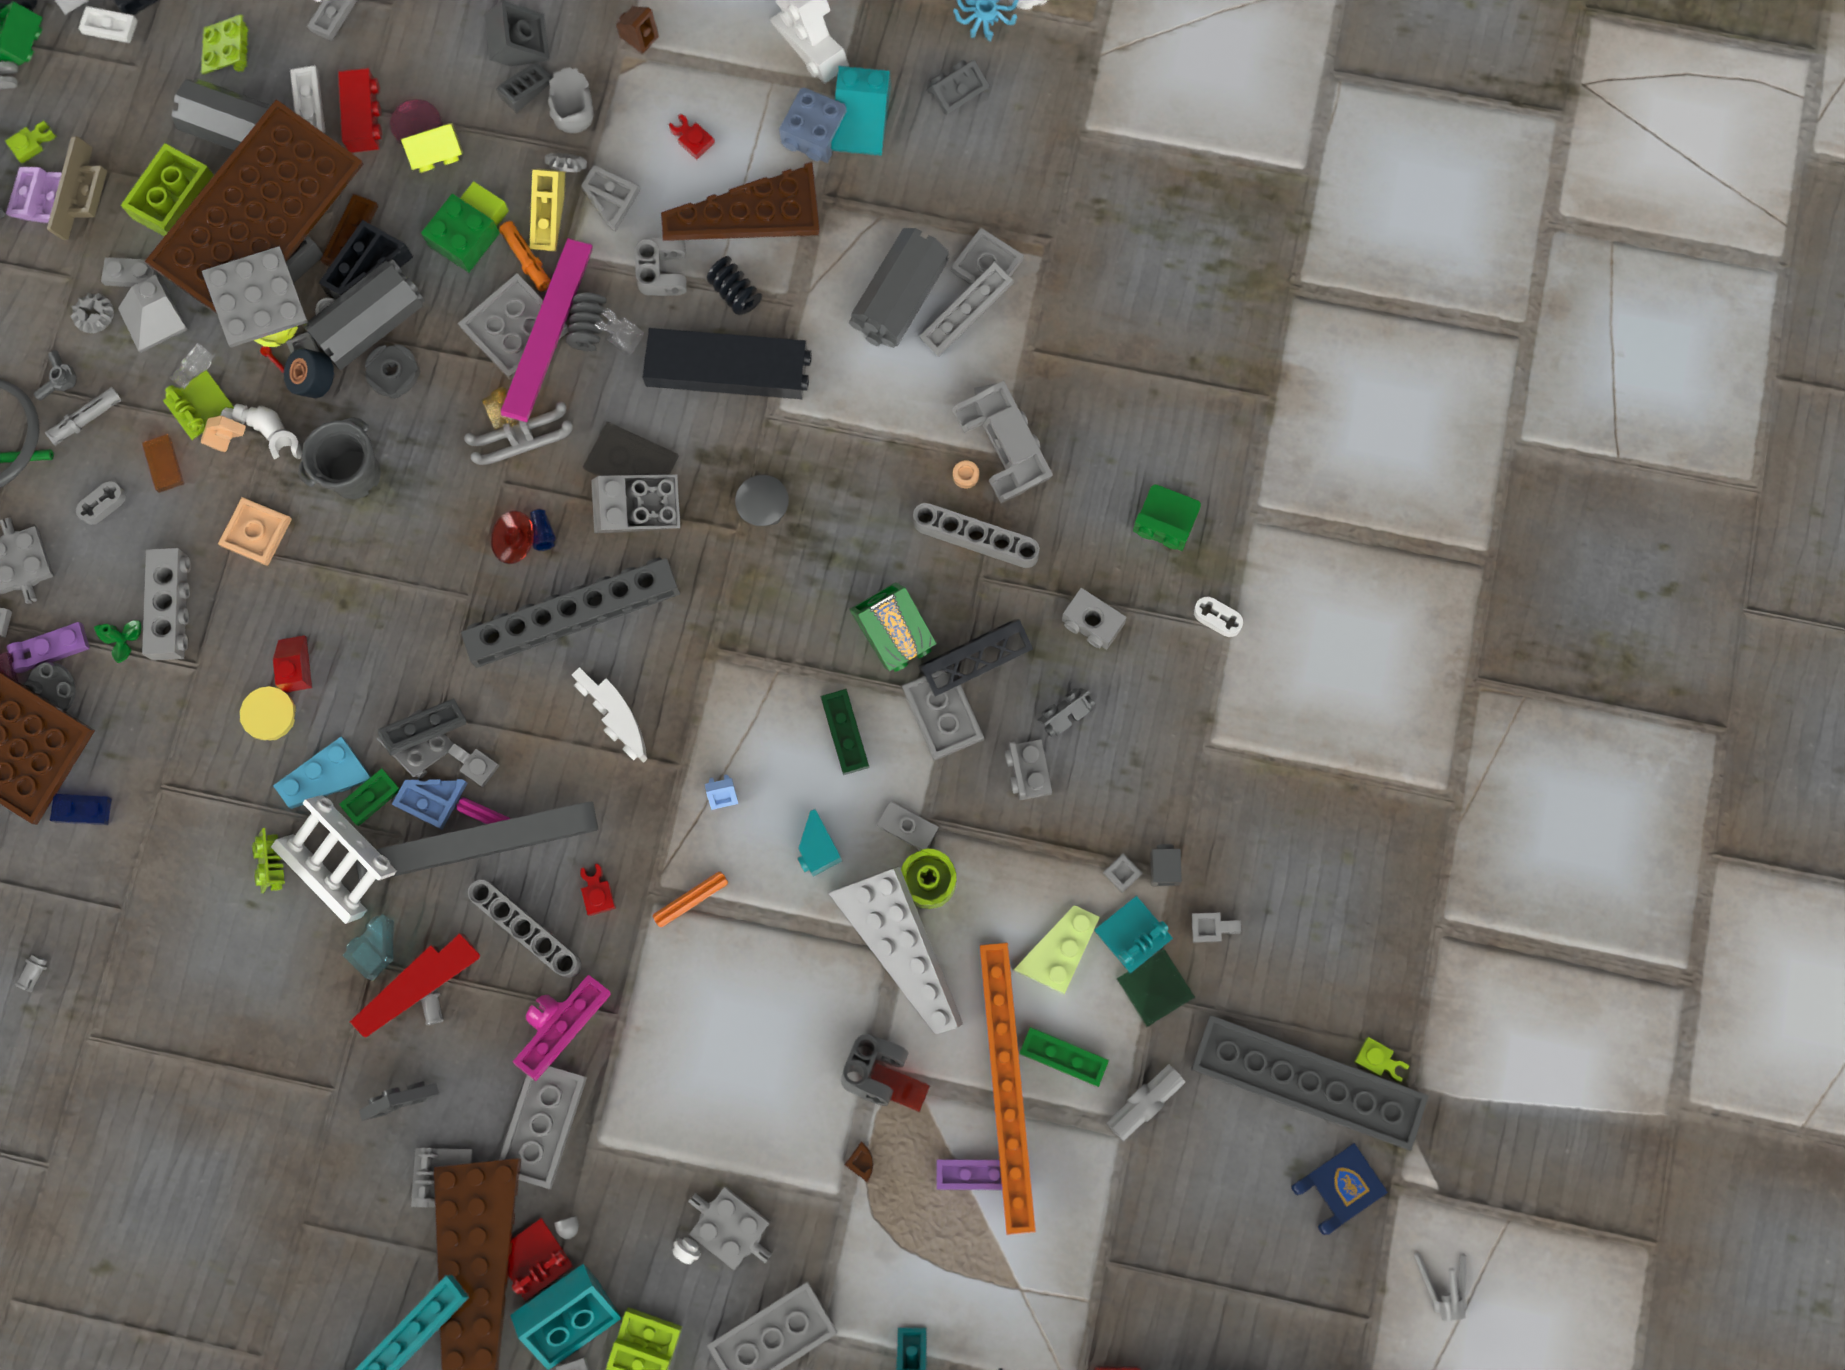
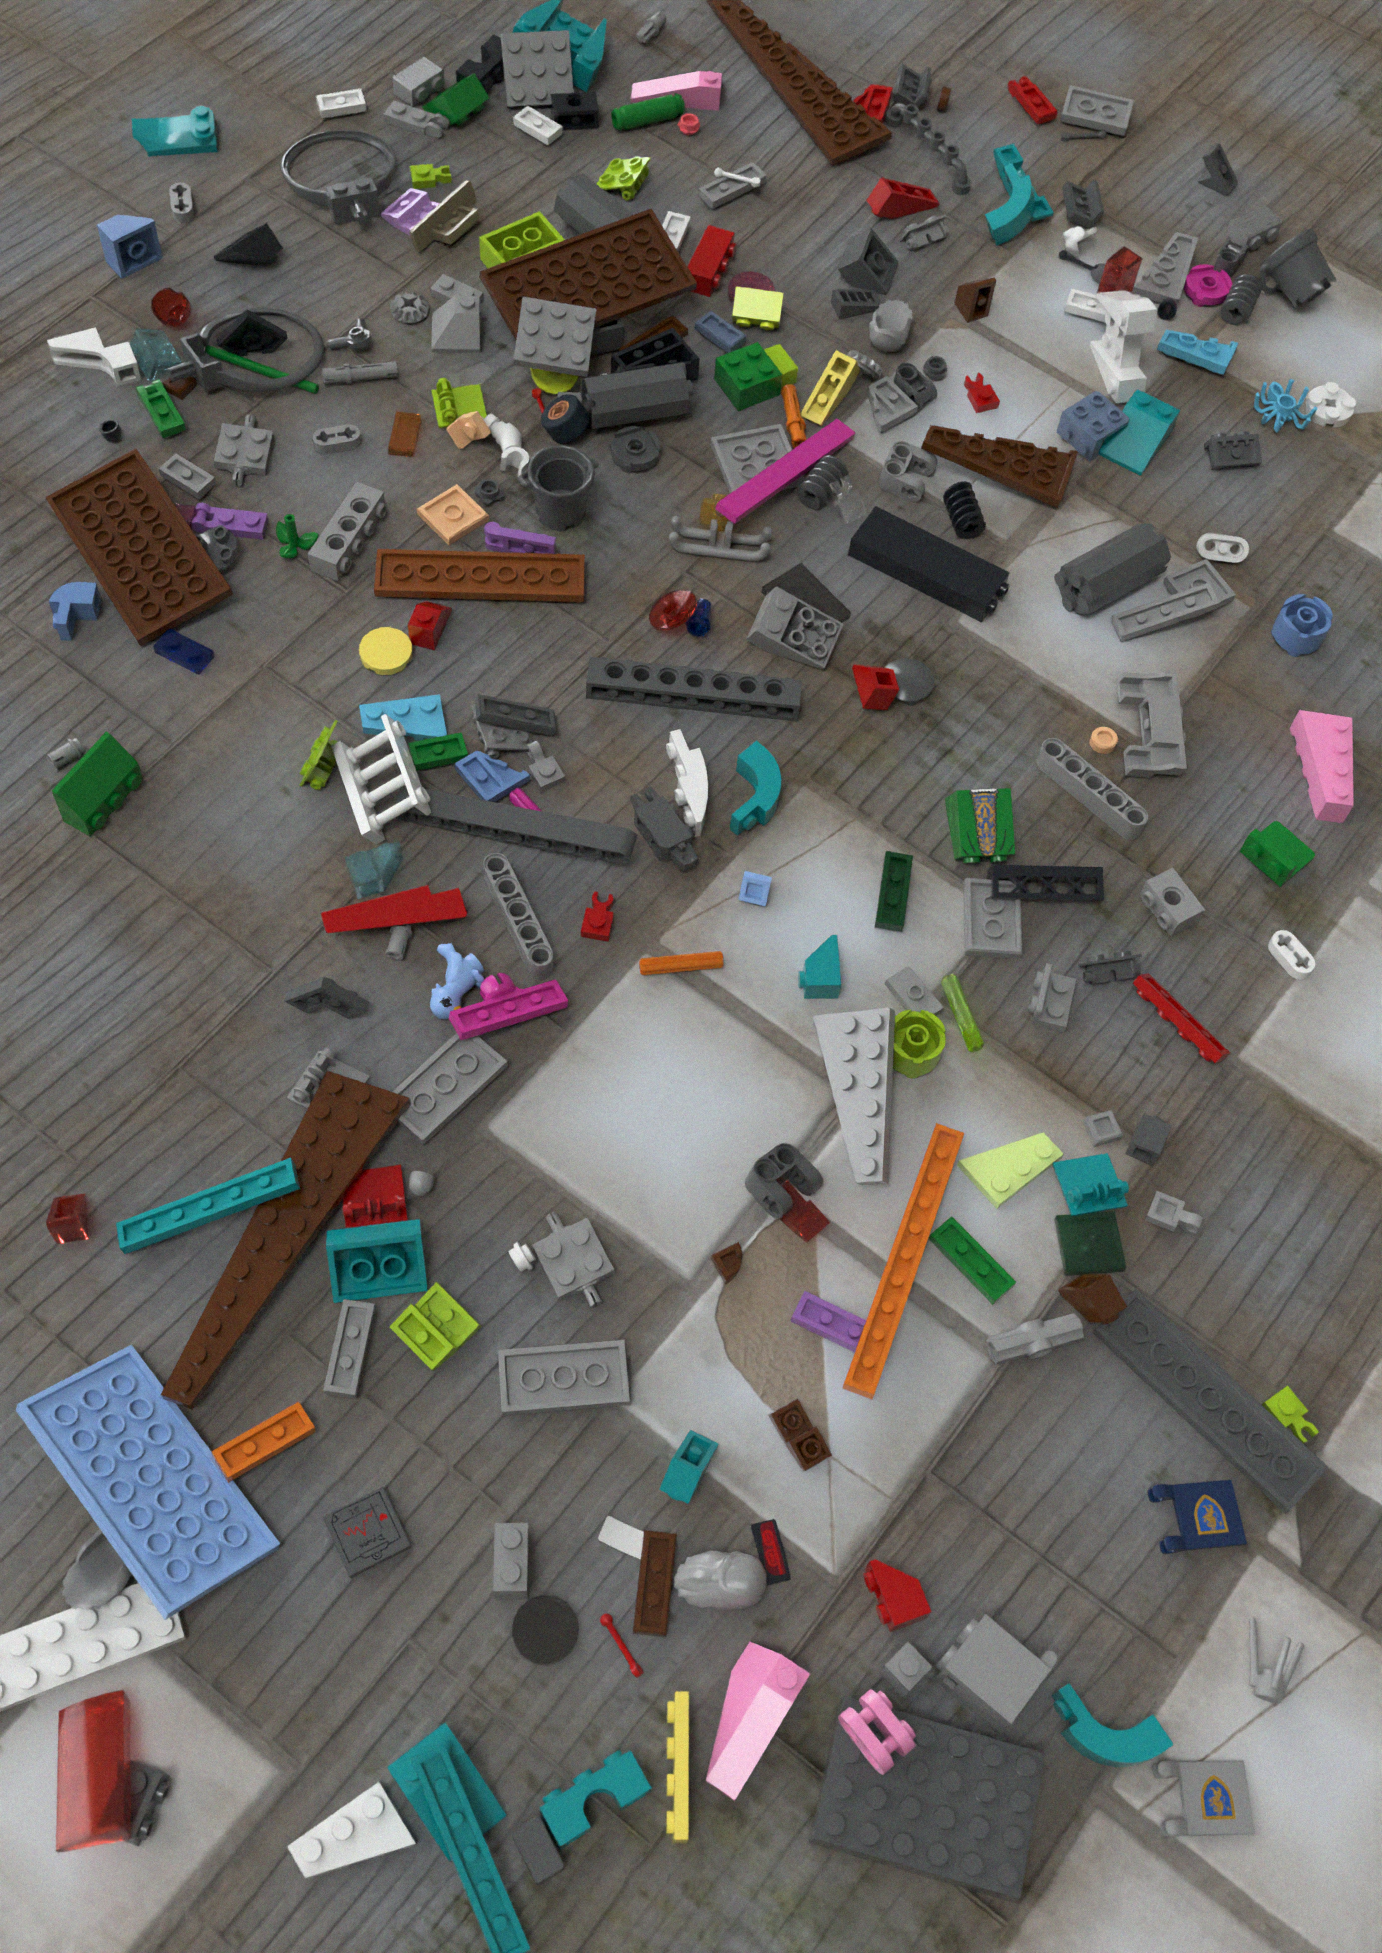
camera: 15 degrees right, 15 degrees down
none -> green slope [52,732,143,837]
none -> dark orange plate [374,549,585,602]
none -> light blue animal [430,943,484,1019]
none -> dark grey plate [474,479,504,505]
none -> medium lavender plate [484,522,556,554]
none -> dark grey hinge [630,787,698,871]
none -> sand blue plate [694,311,746,353]
none -> teal arch [729,740,781,836]
none -> reddish brown slope [768,1399,832,1471]
none -> red slope [852,664,899,710]
none -> dark grey piece [893,363,937,410]
none -> dark grey plate [923,356,947,379]
none -> clear neon green axle [941,974,984,1052]
none -> reddish brown slope [1058,1274,1127,1325]
none -> red plate [1133,973,1231,1063]
none -> white plate [1197,533,1249,563]
none -> medium blue brick [1271,594,1333,657]
none -> bright pink wedge [1290,710,1354,823]

